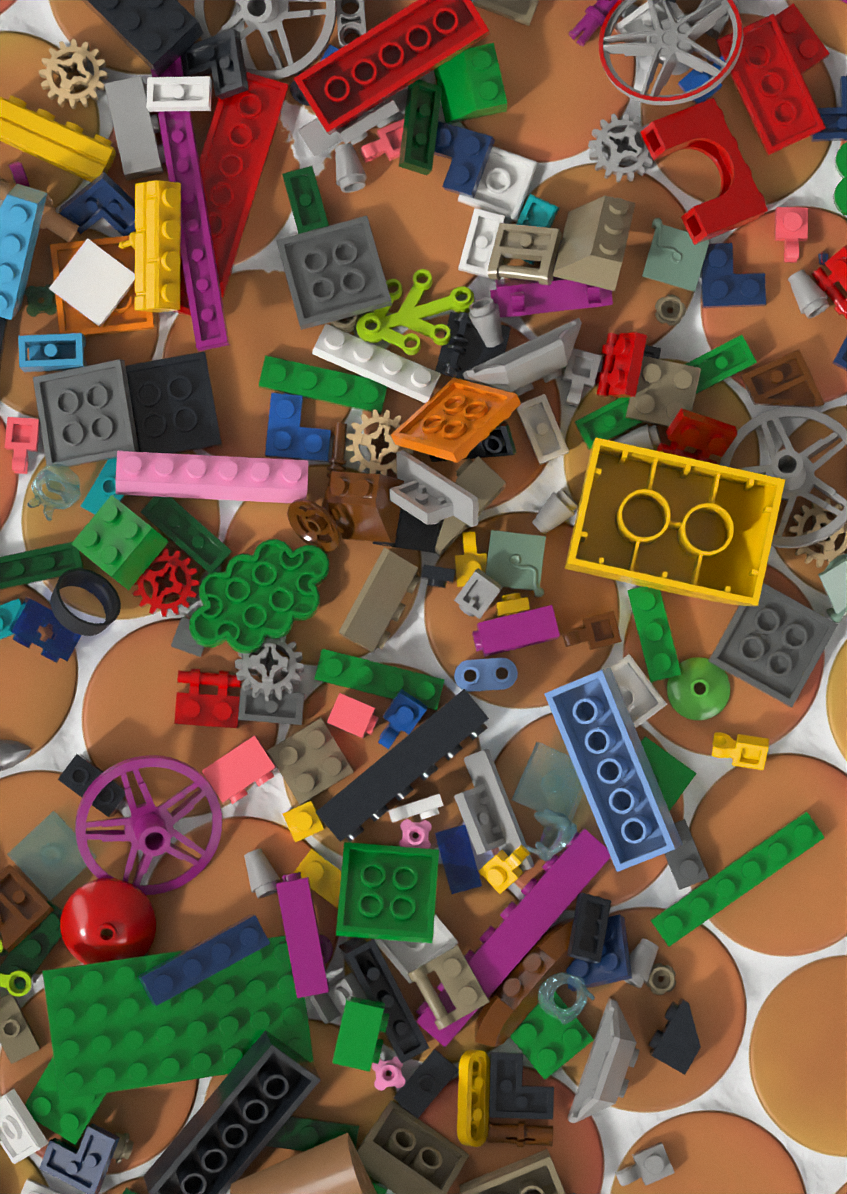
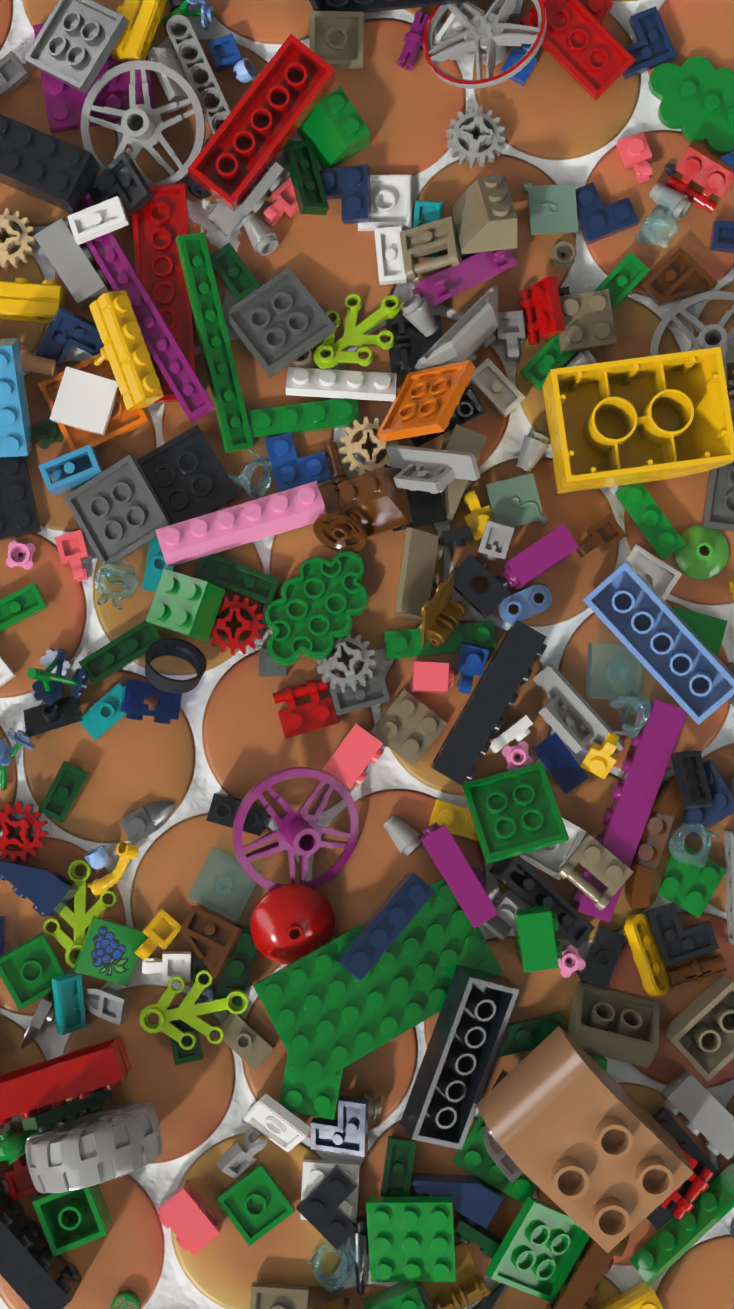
camera: 25 degrees left, 0 degrees up
yellow plate [282,801,324,843] -> none
yellow plate [496,593,530,617] -> none
red arch [640,98,768,245] -> none
red plate [657,408,738,464] -> none
none -> green plate [176,233,254,453]
none -> clear light blue piece [228,449,272,499]
none -> pearl gold hinge [420,573,466,647]
none -> black brick [446,554,510,619]
none -> clear light blue piece [635,204,679,248]

